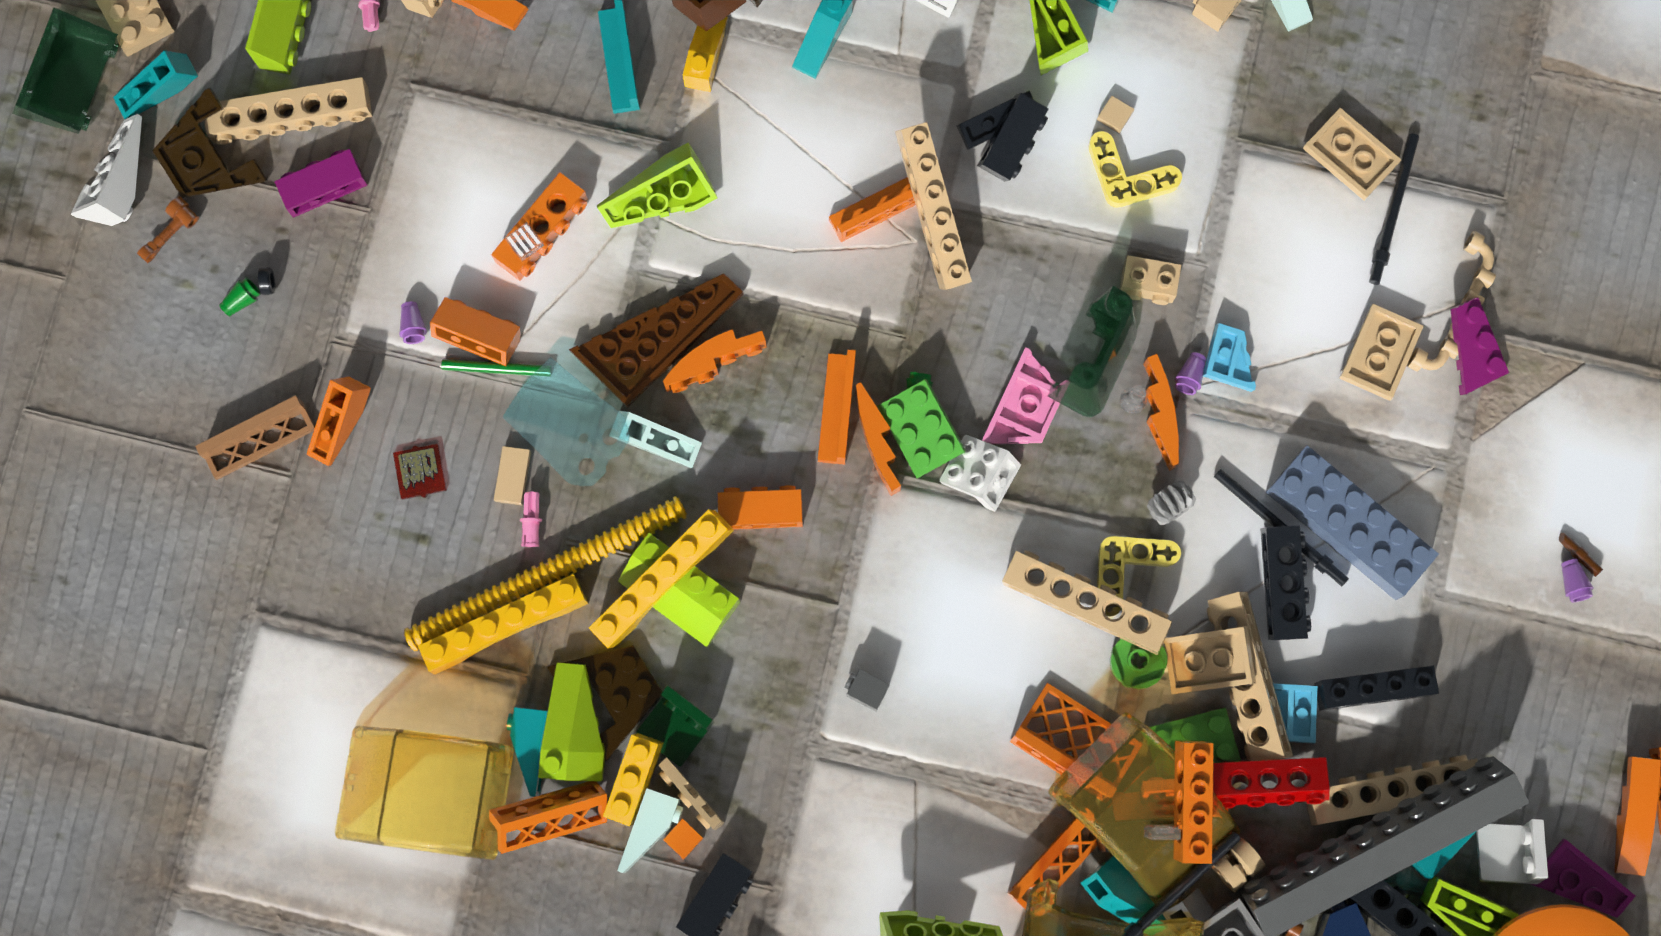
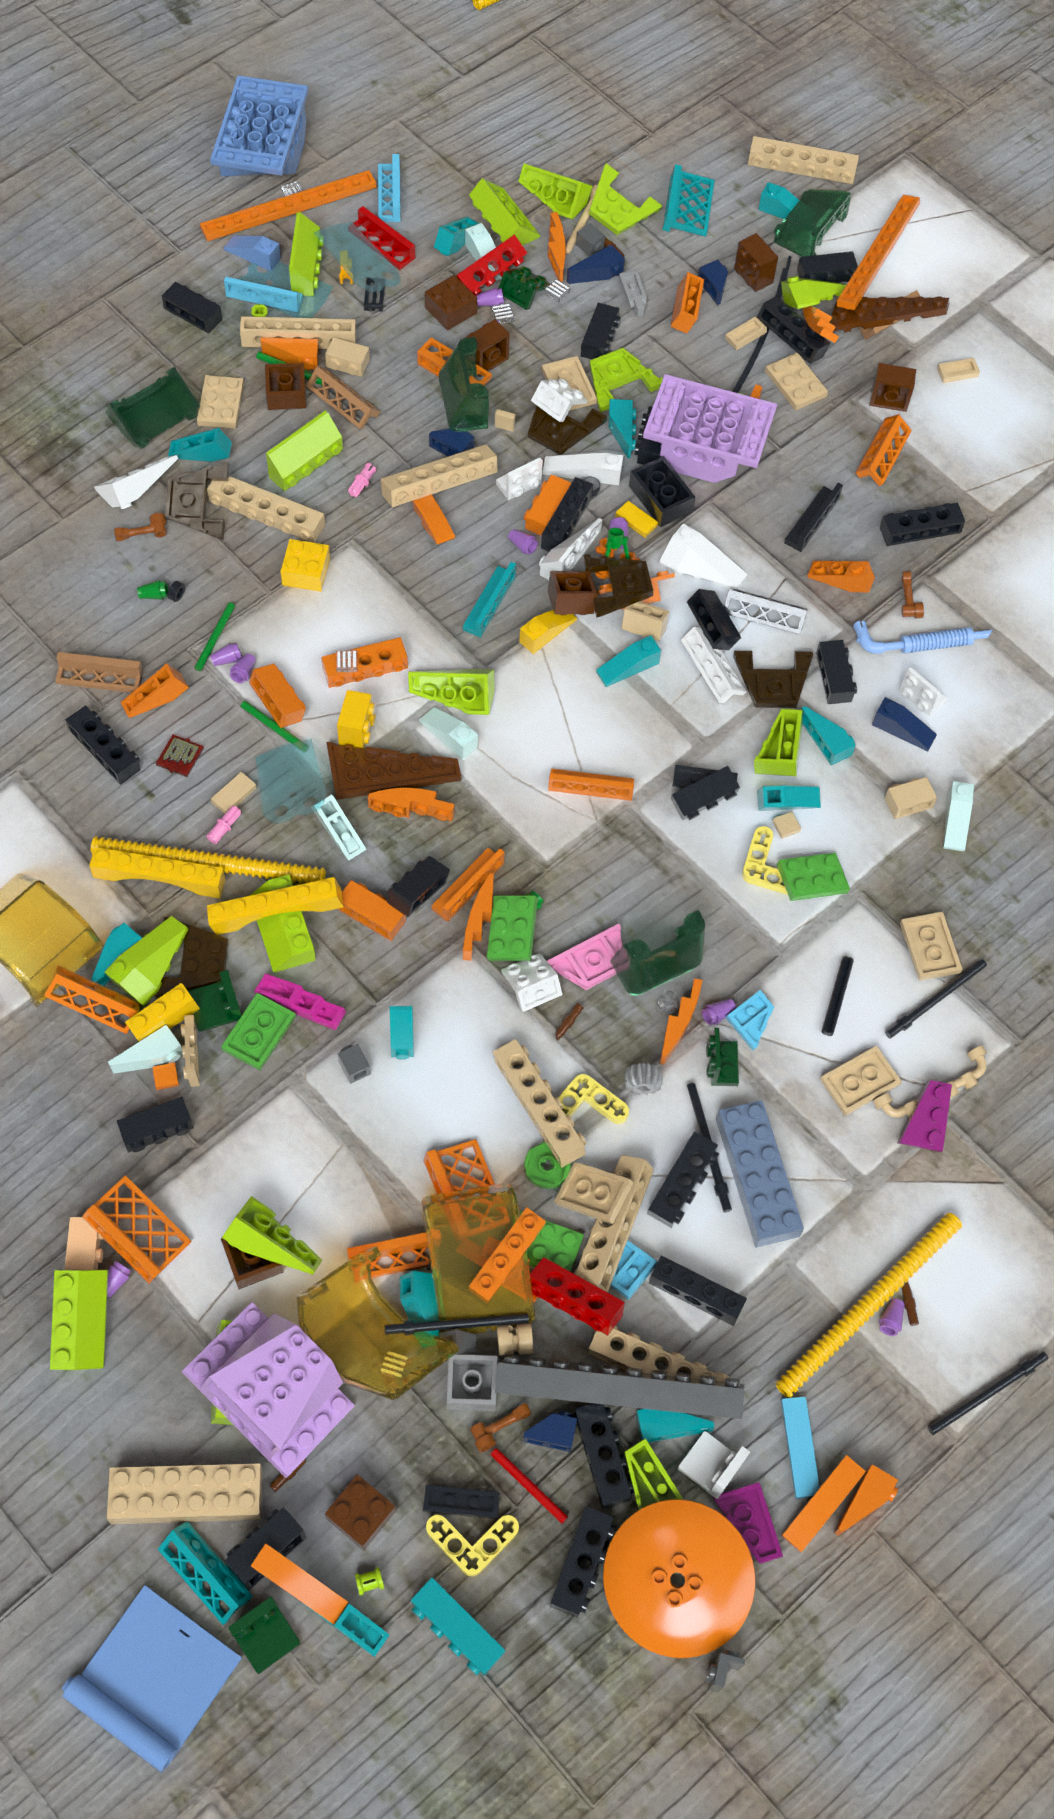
camera: 30 degrees right, 15 degrees down
magenta brick [274,149,368,218] -> none
tan brick [895,122,972,290] -> none
tan brick [1119,255,1181,305] -> none
clear tile [1144,825,1181,840] -> none
none -> black brick [65,705,140,785]
none -> green bar [194,602,235,671]
none -> medium lavender cone [210,642,242,666]
none -> bright green plate [221,993,296,1071]
none -> dark pink slope [254,973,346,1030]
none -> yellow brick [281,539,330,592]
none -> yellow brick [337,690,376,749]
none -> black brick [387,855,450,917]
none -> teal slope [389,1006,414,1060]
none -> light aqua slope [419,707,478,760]
none -> reddish brown piece [555,1003,584,1040]
none -> dark green bracket [706,1028,739,1086]
none -> teal slope [757,785,821,811]
none -> yellow piece [775,1212,962,1398]
none -> bright green plate [777,853,850,901]
none -> medium azure tile [781,1397,820,1499]
none -> black axle [821,956,854,1036]

